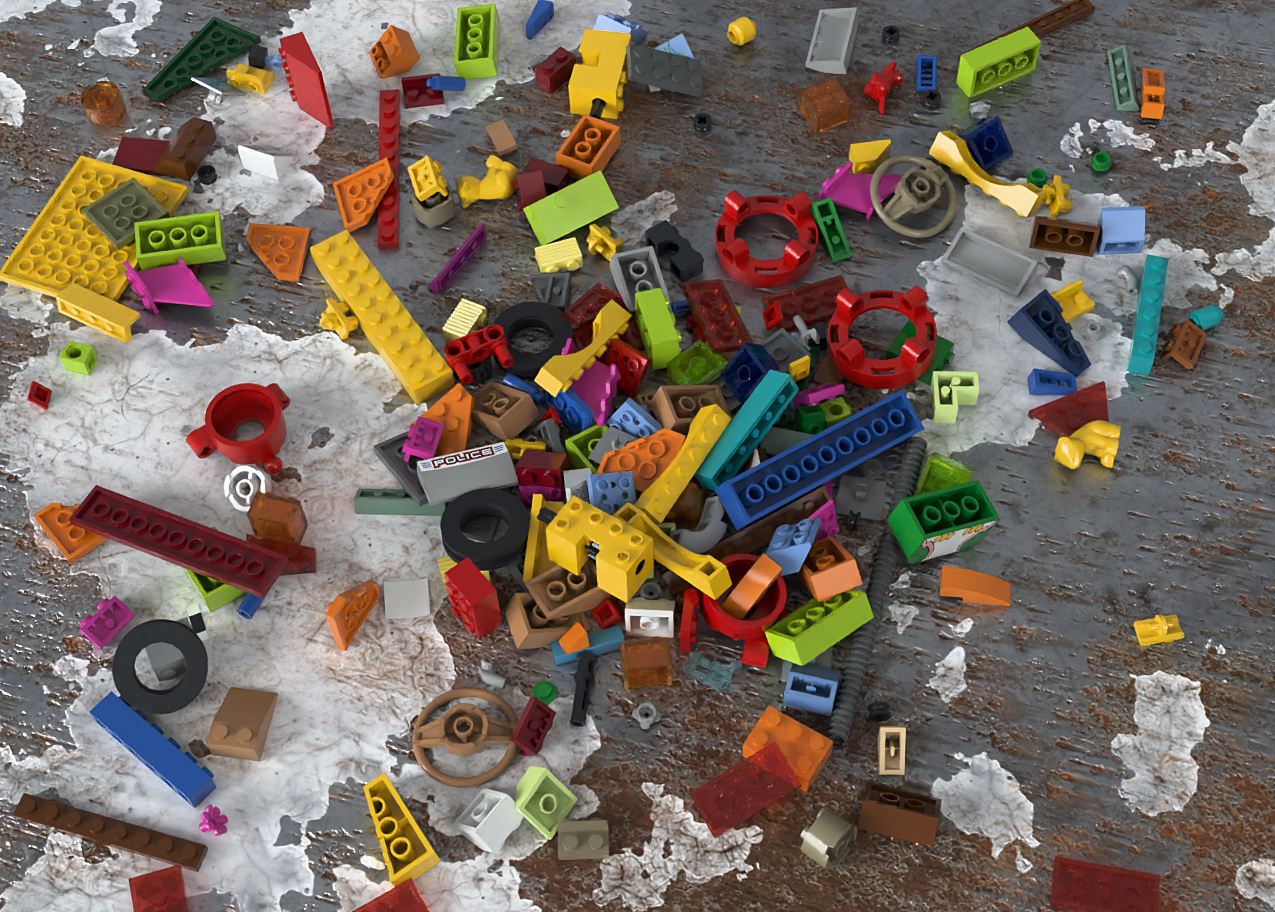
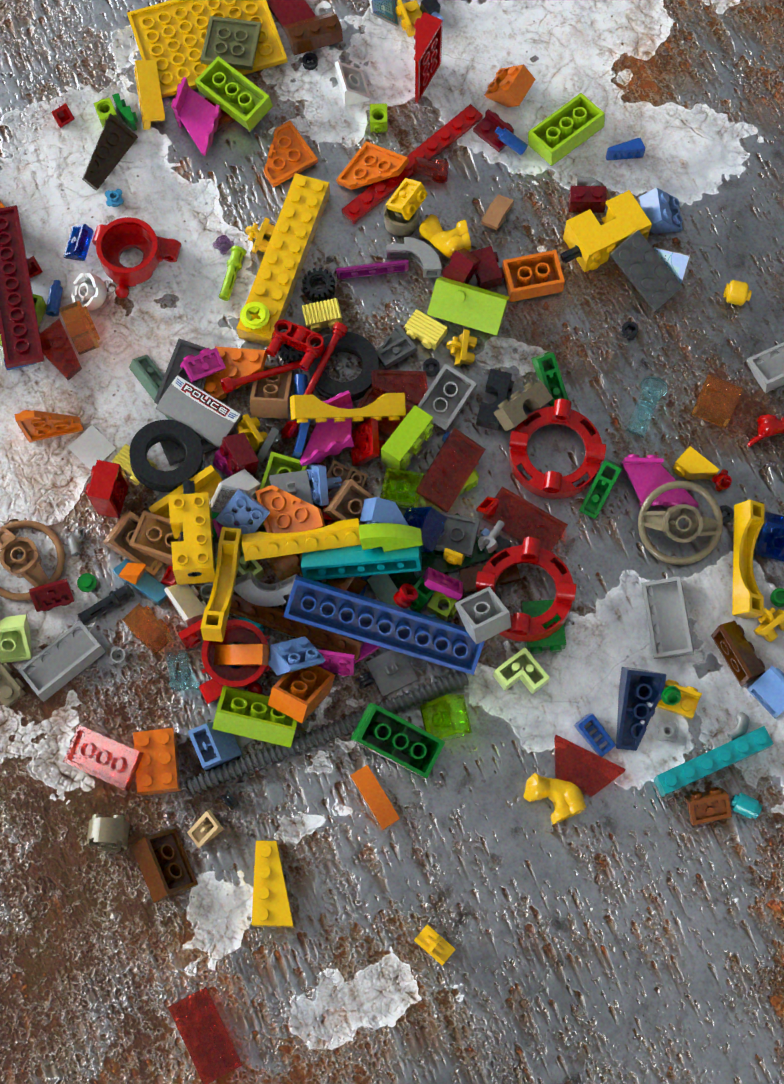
camera: 50 degrees right, 15 degrees up
none -> light grey slope [18,621,106,702]
none -> blue cylinder [46,280,63,317]
none -> clear blue slope [63,224,93,261]
none -> dark brown wing [82,113,138,191]
none -> dark azure plate [105,189,124,207]
none -> green slope [112,93,138,131]
none -> clear purple plate [213,235,234,255]
none -> lime pin [218,246,247,301]
none -> red piece [221,360,301,394]
none -> neon yellow gear [240,302,270,331]
none -> yellow wedge [252,841,295,928]
none -> black tyre [302,268,335,303]
none -> red piece [304,322,348,395]
none -> medium blue slope [359,497,409,526]
none -> lime slope [359,523,423,552]
none -> lime brick [370,104,388,133]
none -> light grey arch [386,237,441,278]
none -> red wheel [393,584,418,609]
none -> clear red piece [413,157,449,183]
none -> black bush [423,358,440,377]
none -> light grey slope [455,586,511,645]
none -> dark tan arch [493,380,553,431]
none -> green slope [531,352,569,407]
none -> clear light blue piece [626,376,668,438]
none -> green plate [661,686,681,705]
none -> red plate [712,469,732,491]

